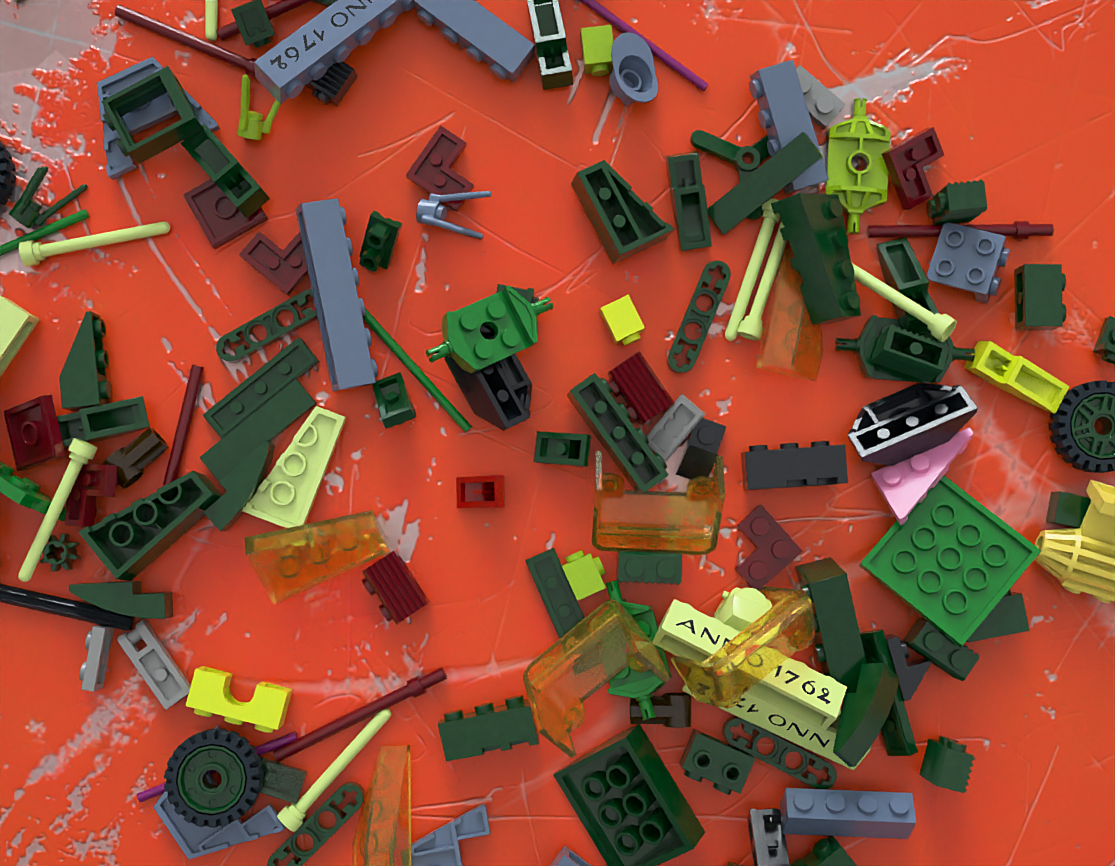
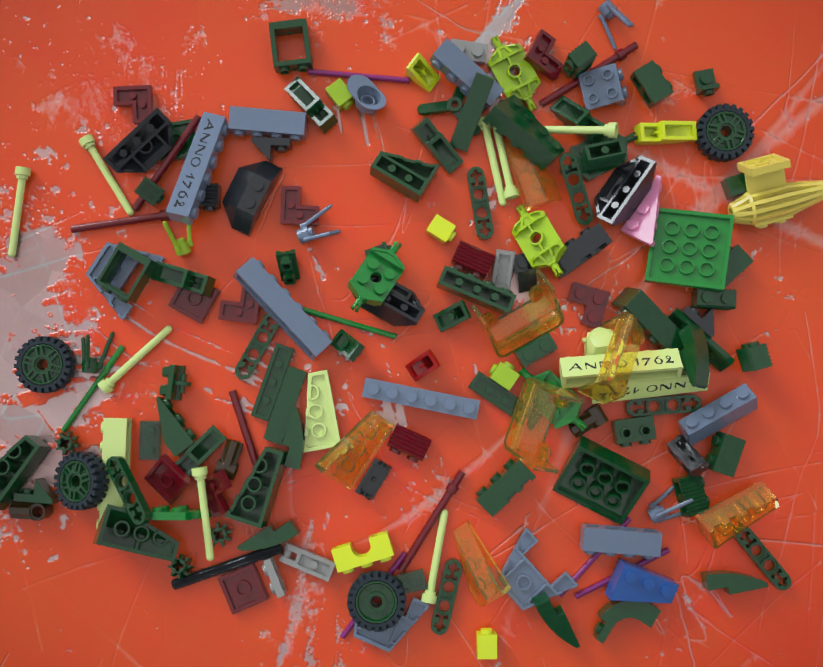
camera: 20 degrees left, 0 degrees up
none -> clear green plate [139,421,161,460]
none -> dark green hips [159,364,192,400]
none -> dark red tile [218,563,269,615]
none -> black wedge [222,161,283,236]
none -> black slope [252,137,292,164]
none -> black hinge [355,457,392,500]
none -> sand blue brick [362,378,480,420]
none -> neon yellow slope [406,53,441,92]
none -> lime plate [512,204,567,277]
none -> dark green beam [559,152,593,225]
none -> sand blue plant [598,0,634,50]

